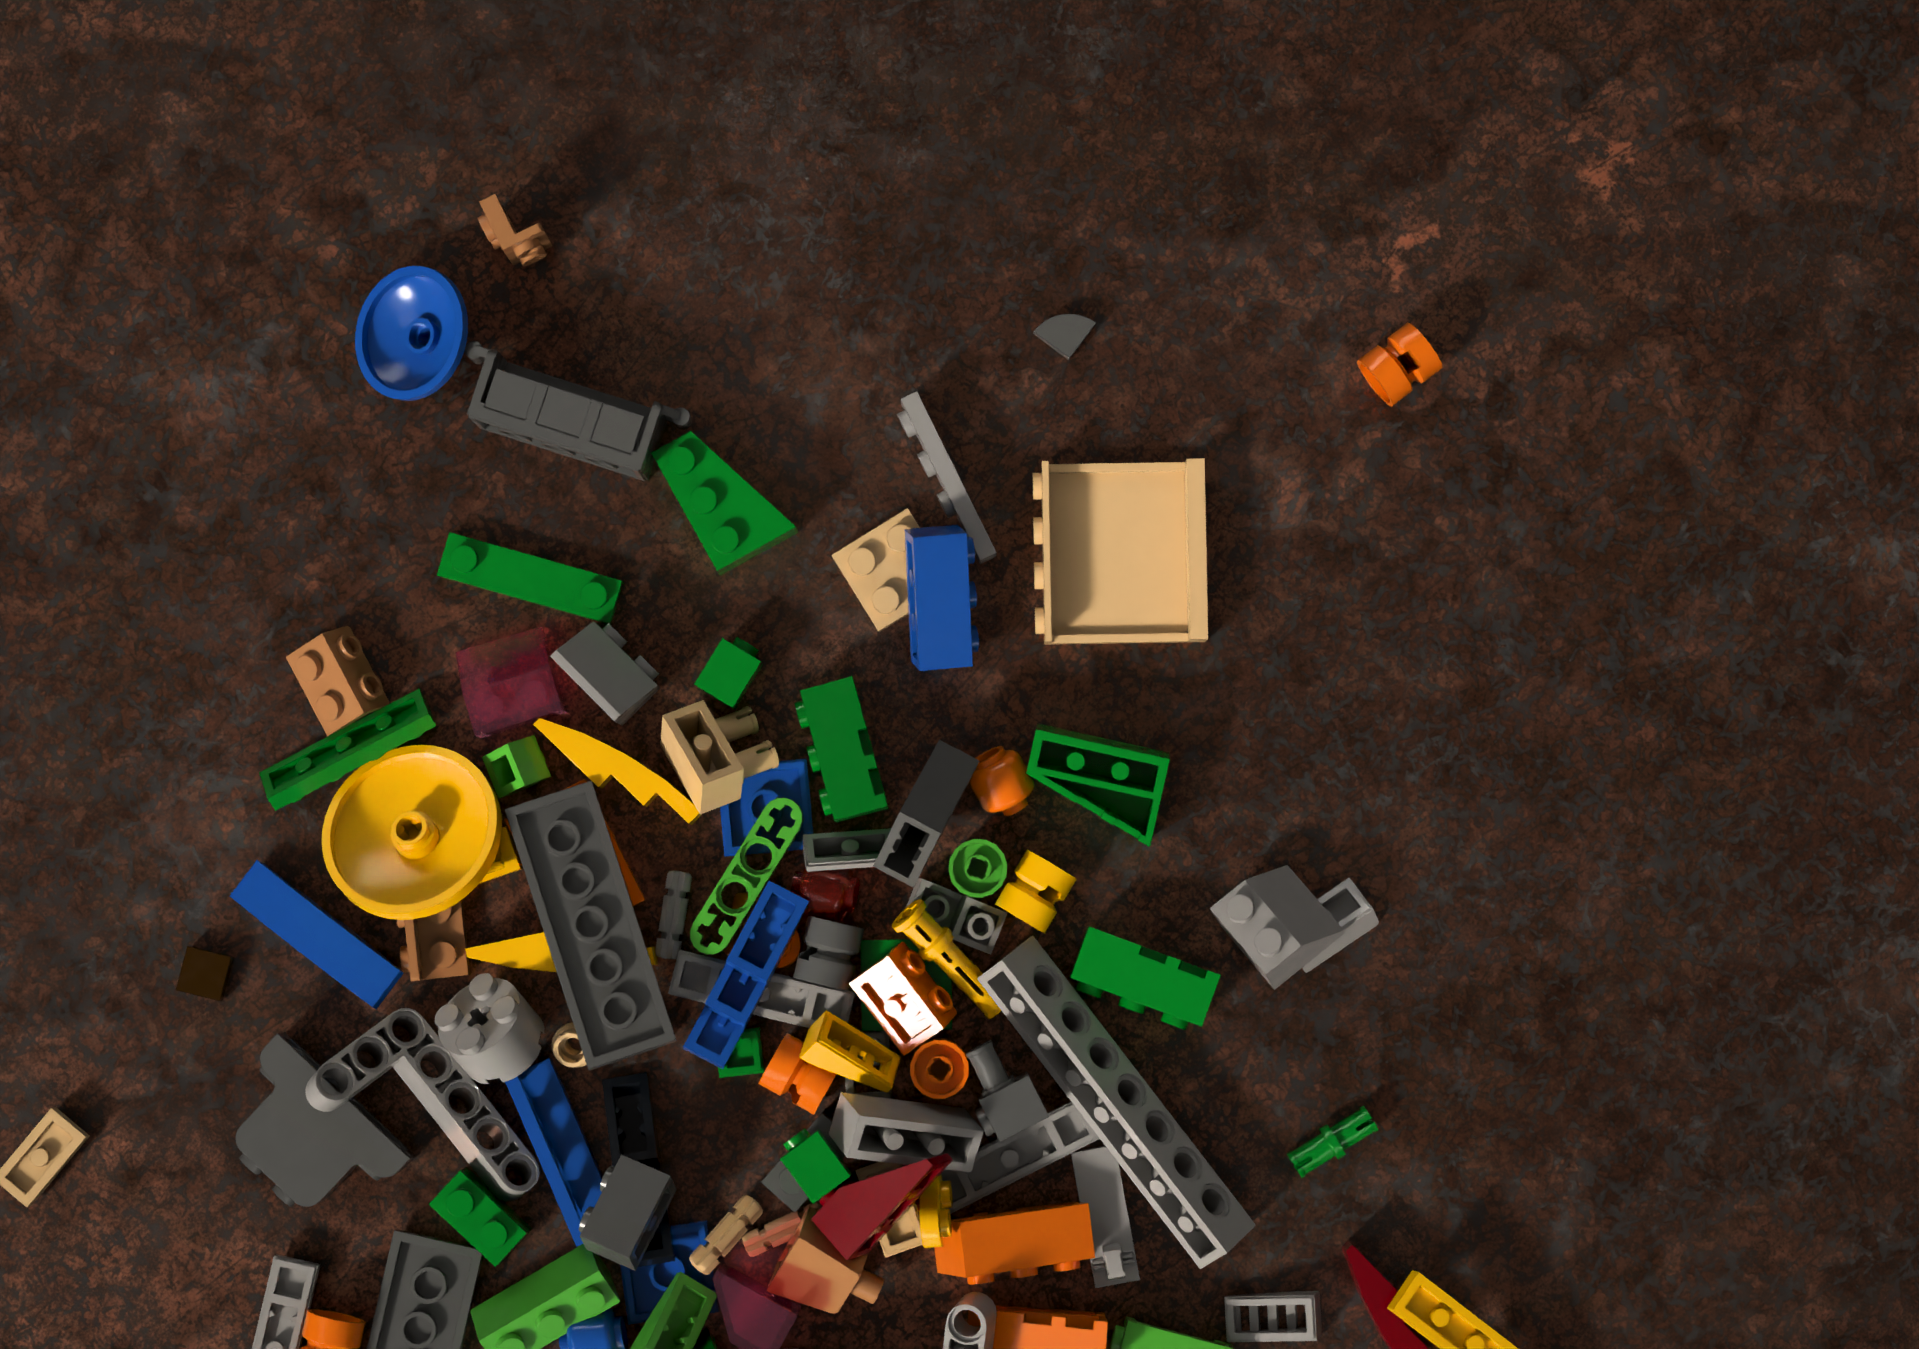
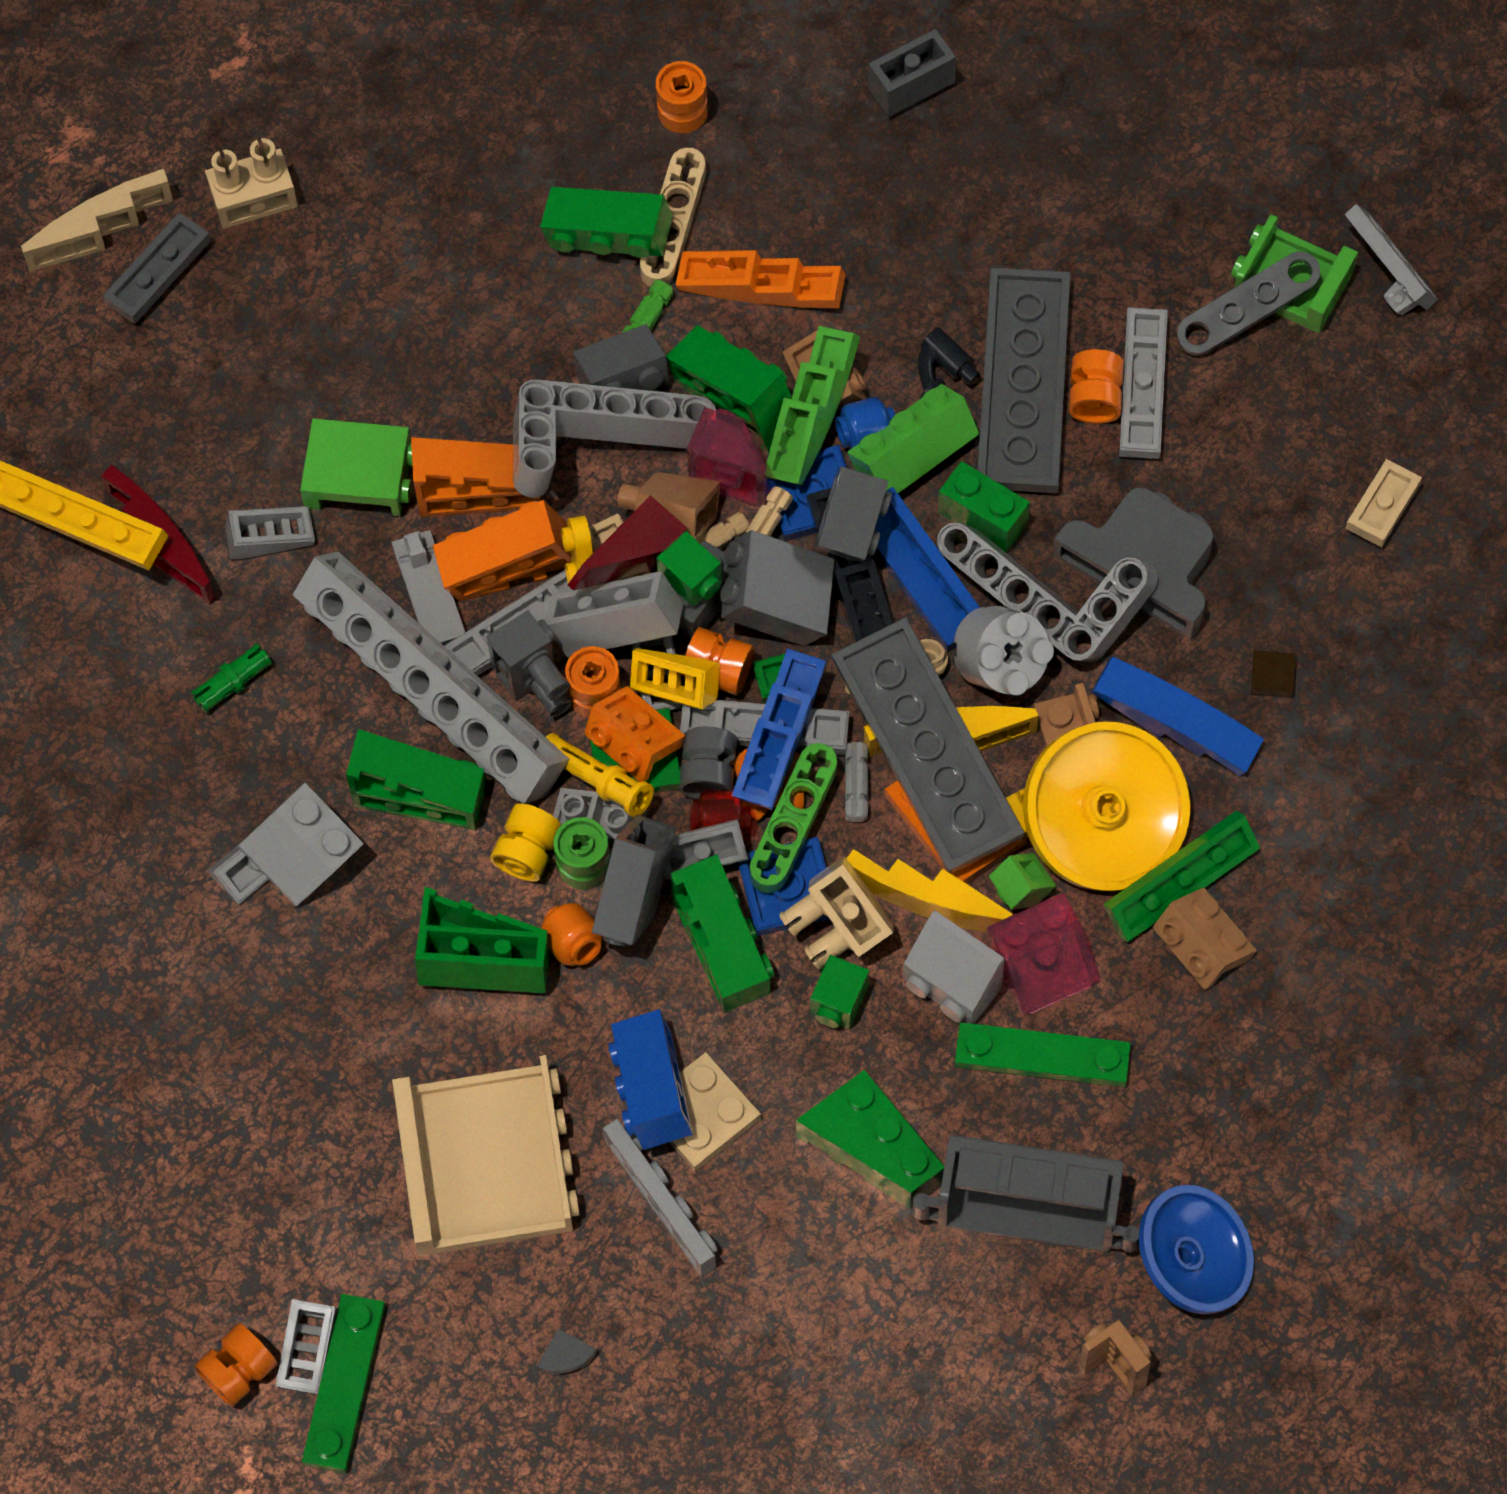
camera: 175 degrees right, 20 degrees down
none -> light grey slope [275,1299,338,1394]
none -> green plate [302,1294,386,1474]
none -> dark grey brick [720,530,834,646]

